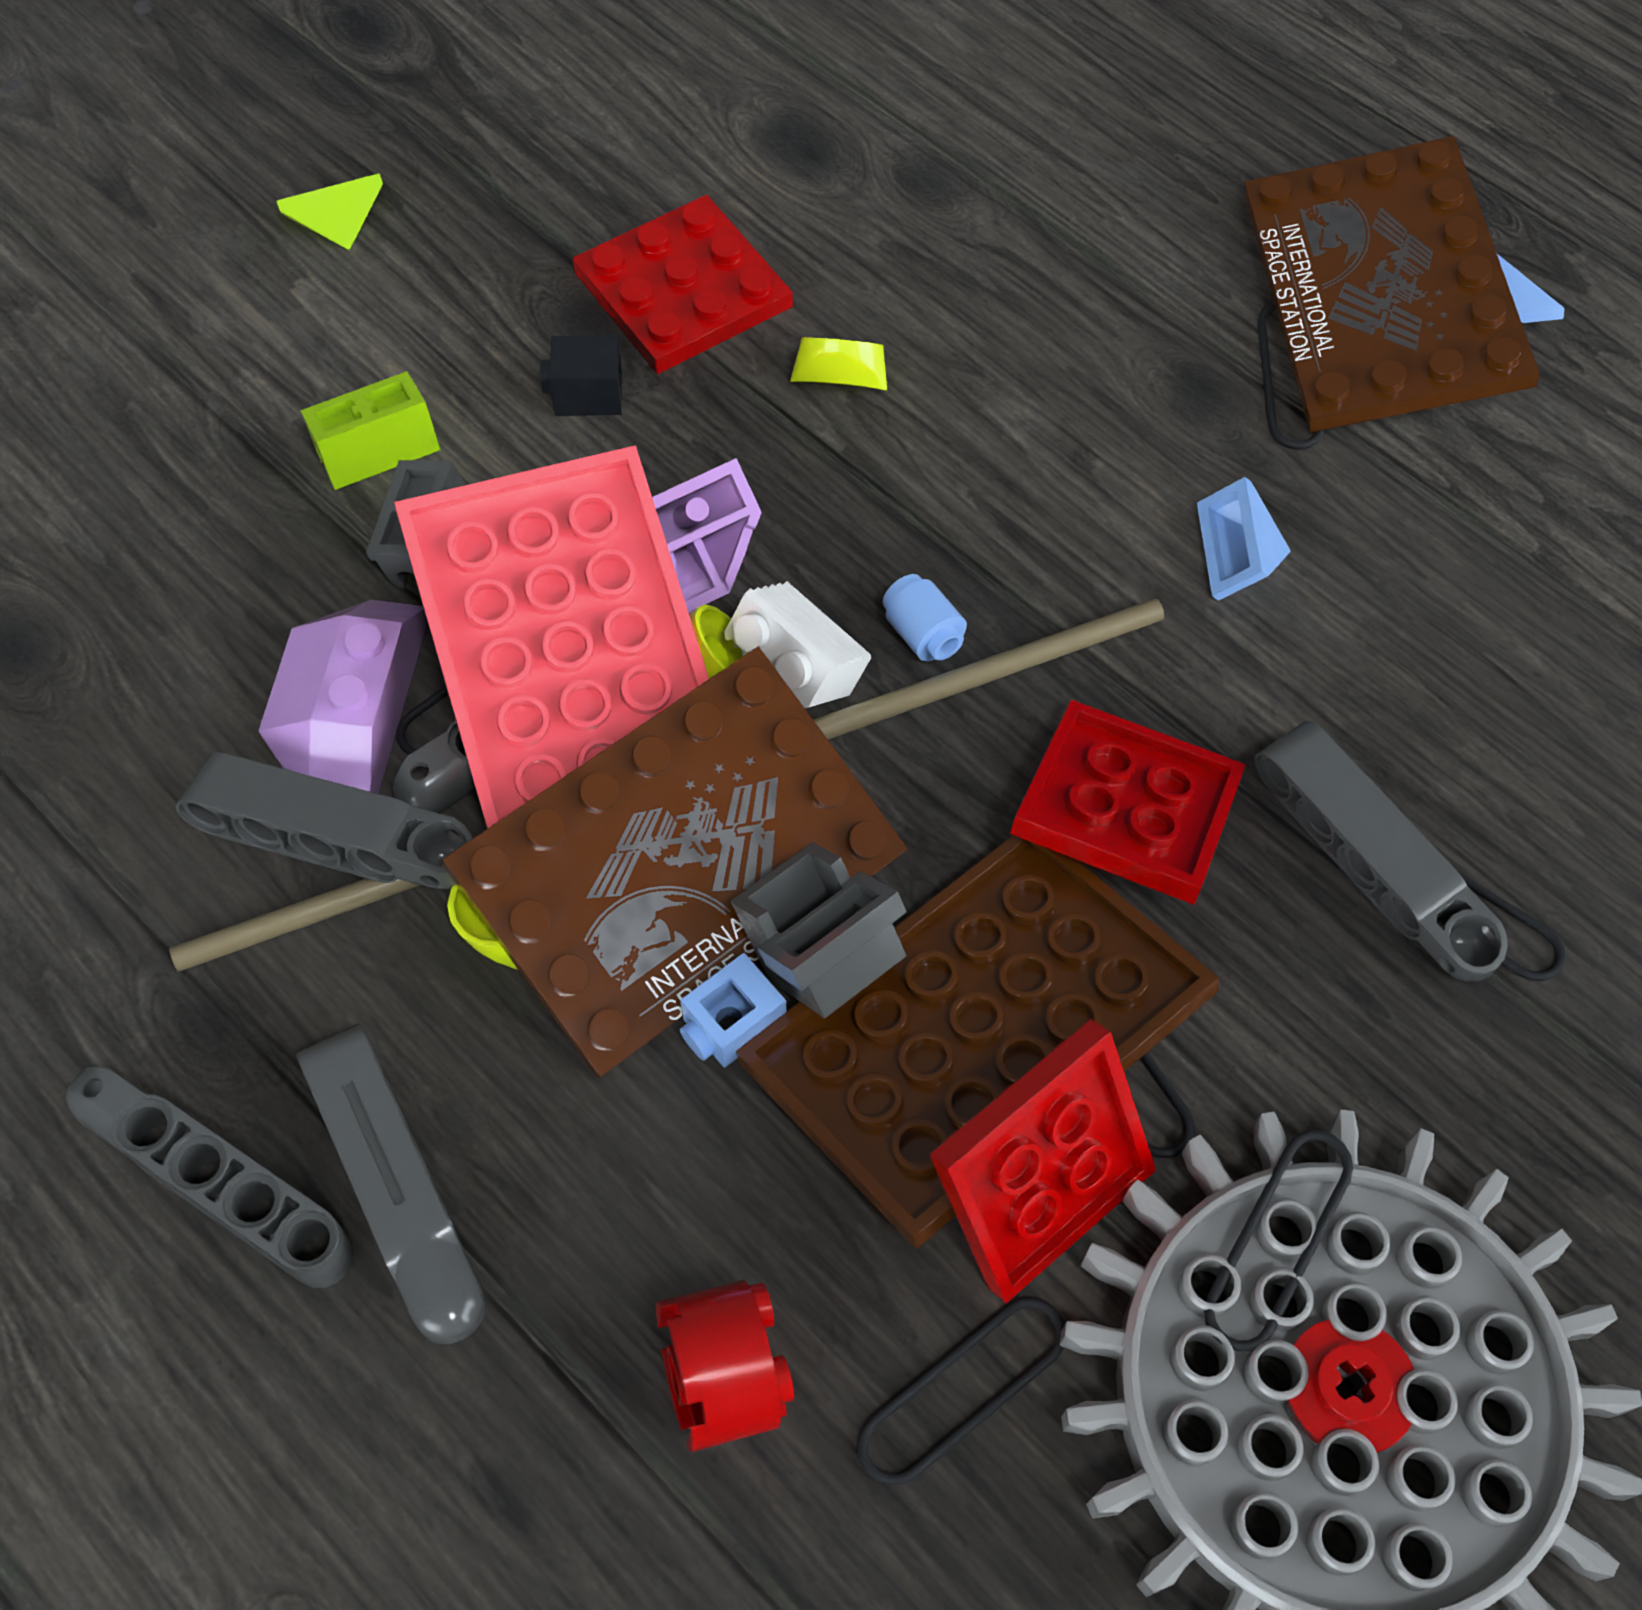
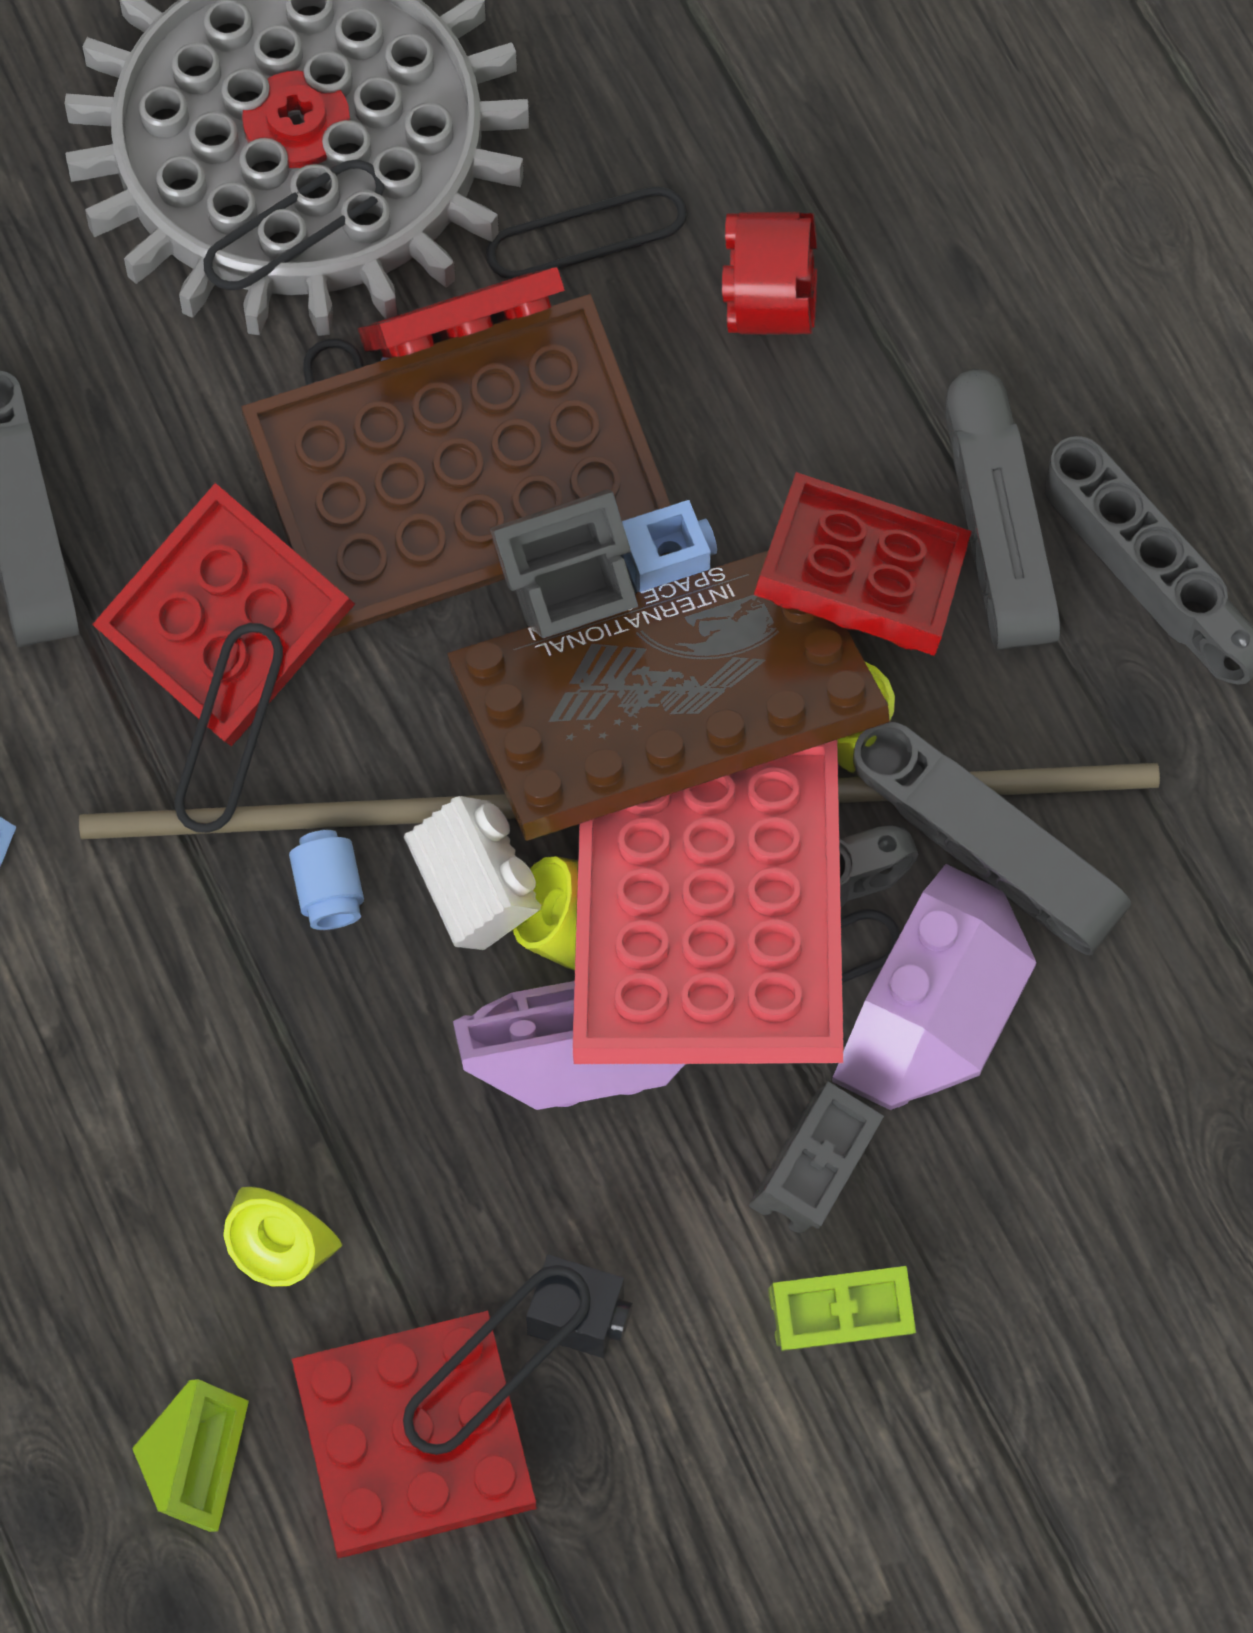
camera: 160 degrees left, 5 degrees up
none -> lime slope [132,1379,249,1532]
none -> black piece [174,623,283,833]
none -> black piece [403,1265,591,1455]
none -> red plate [754,472,972,656]

